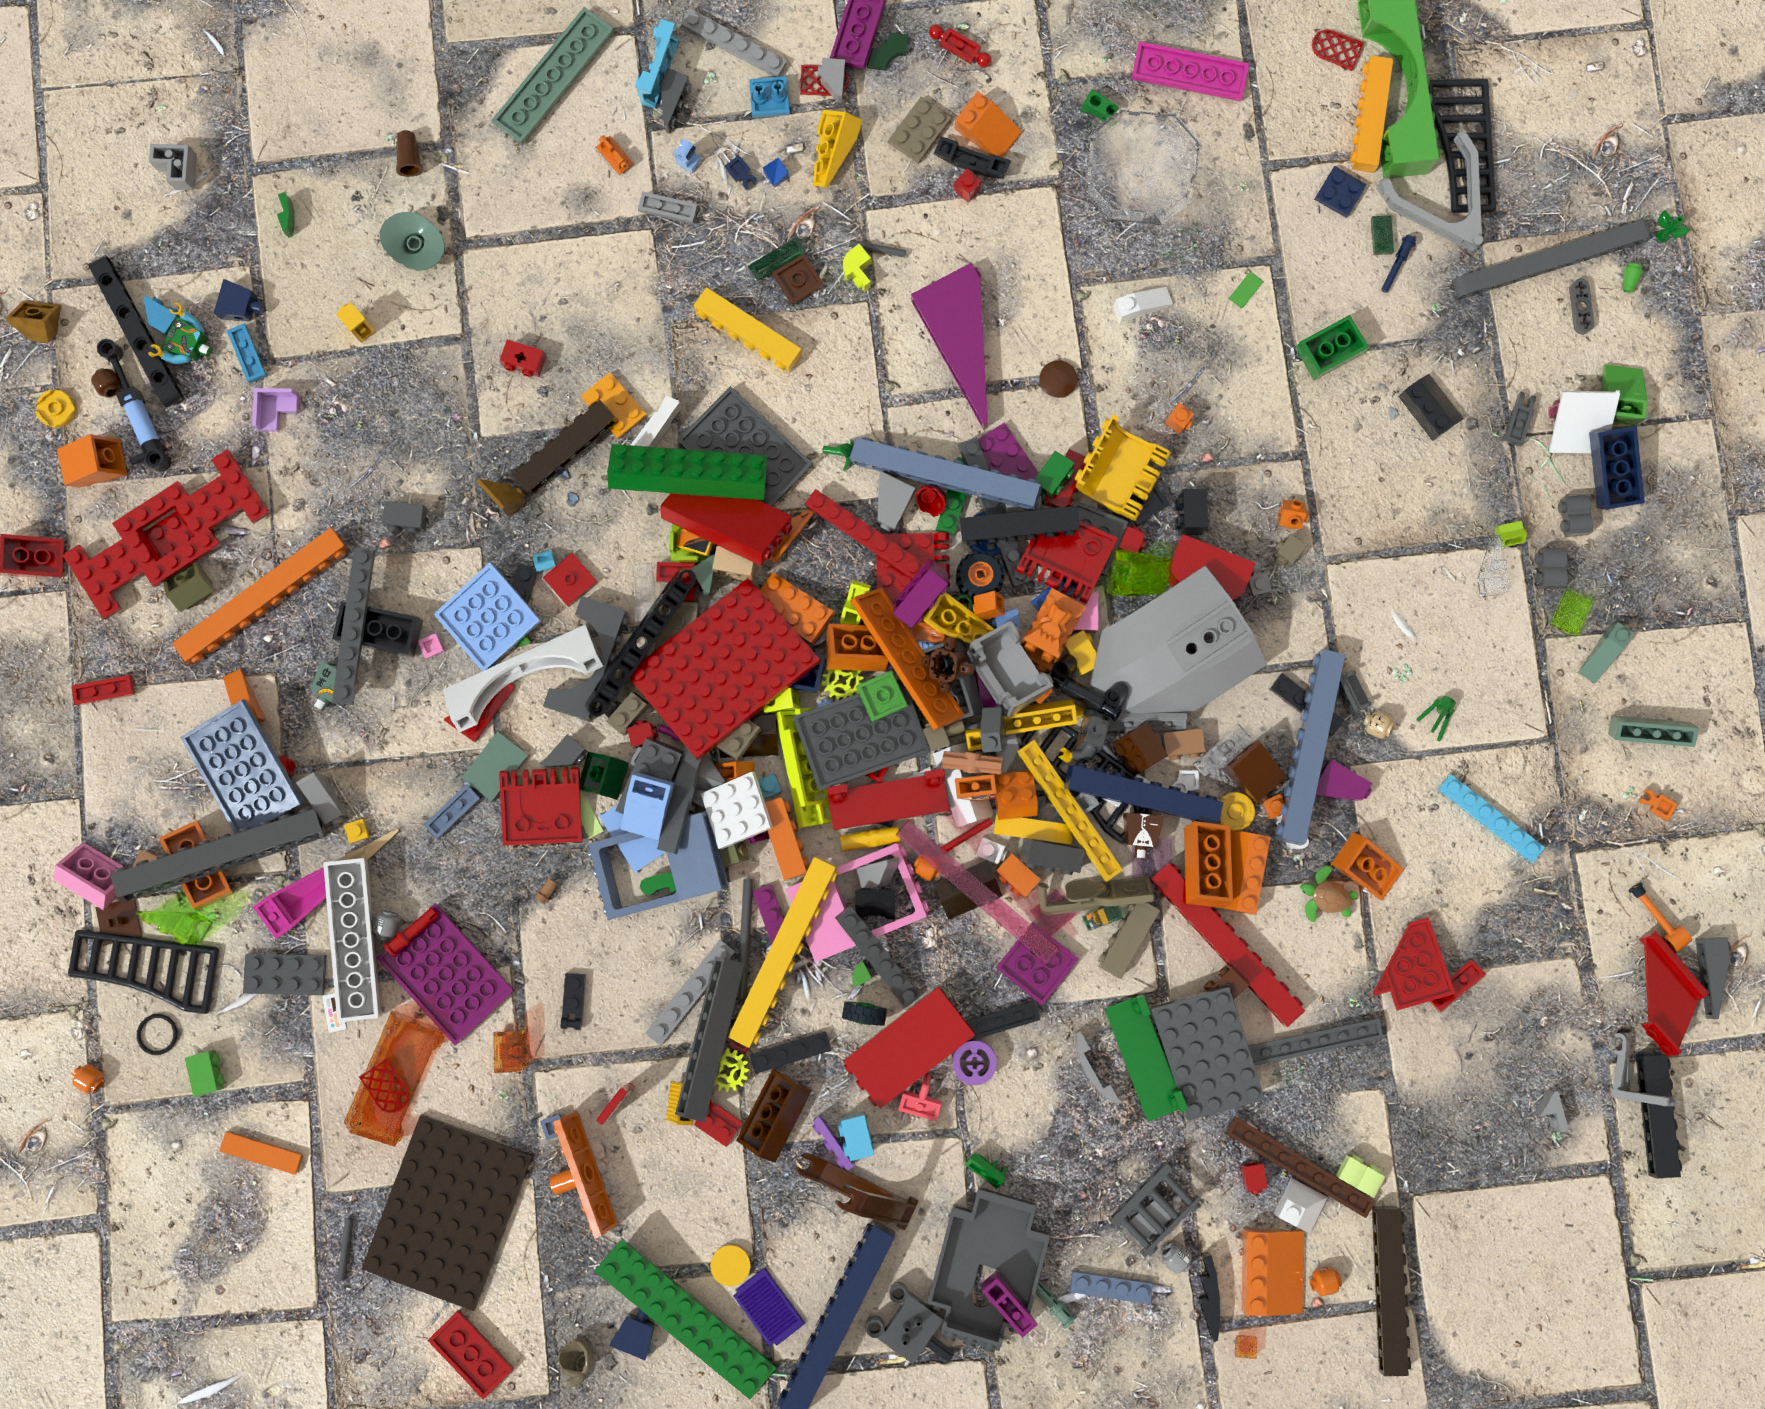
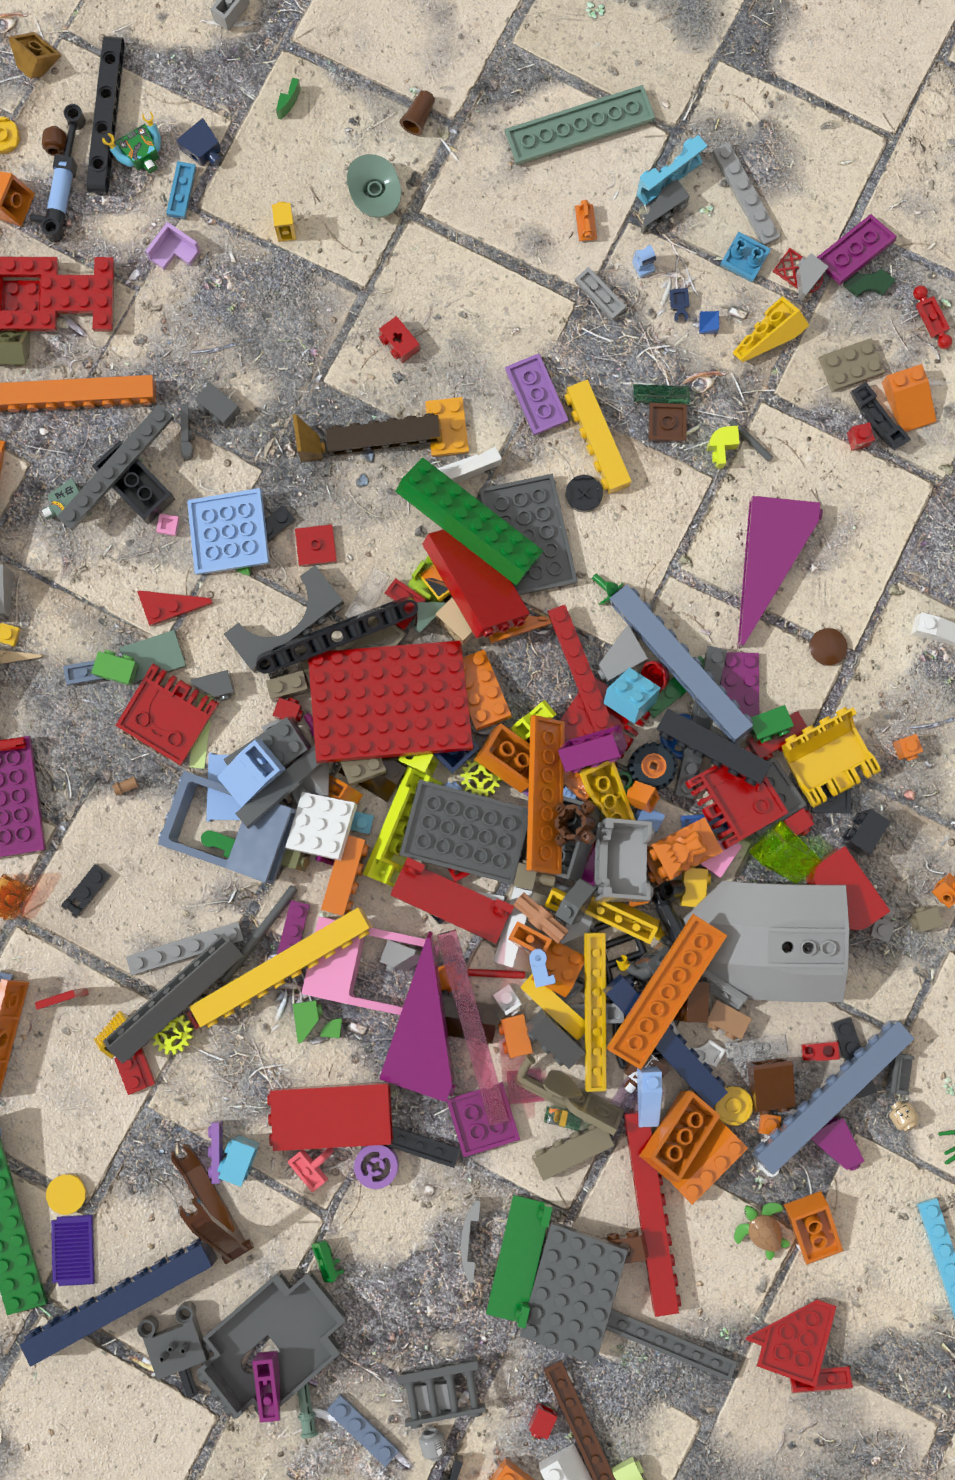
camera: 30 degrees right, 0 degrees up
dark azure slope [143,295,180,336] -> none
white arch [443,625,603,733] -> none
medium azure plate [533,550,556,572] -> none
dark green slope [580,751,629,800] -> none
reddish brown slope [736,1069,812,1163] -> none
black plate [750,1031,832,1074] -> none
dark grey plate [834,905,921,1008] -> none
yellow axle [840,826,900,852] -> none
black wheel [842,1001,887,1026] -> none
black brick [855,888,895,919] -> none
bright green tile [856,670,908,722] -> none
none -> bright green brick [91,650,139,686]
none -> dark grey hinge [180,404,193,460]
none -> bright green slope [293,1000,323,1043]
none -> magenta slope [379,931,456,1102]
none -> medium lavender plate [505,353,568,436]
none -> light blue leg [529,948,556,988]
none -> black tile [565,474,603,513]
none -> medium azure brick [604,667,661,724]
none -> orange plate [606,914,728,1070]
none -> light blue slope [637,1066,662,1127]
none -> red leg [801,1040,840,1061]

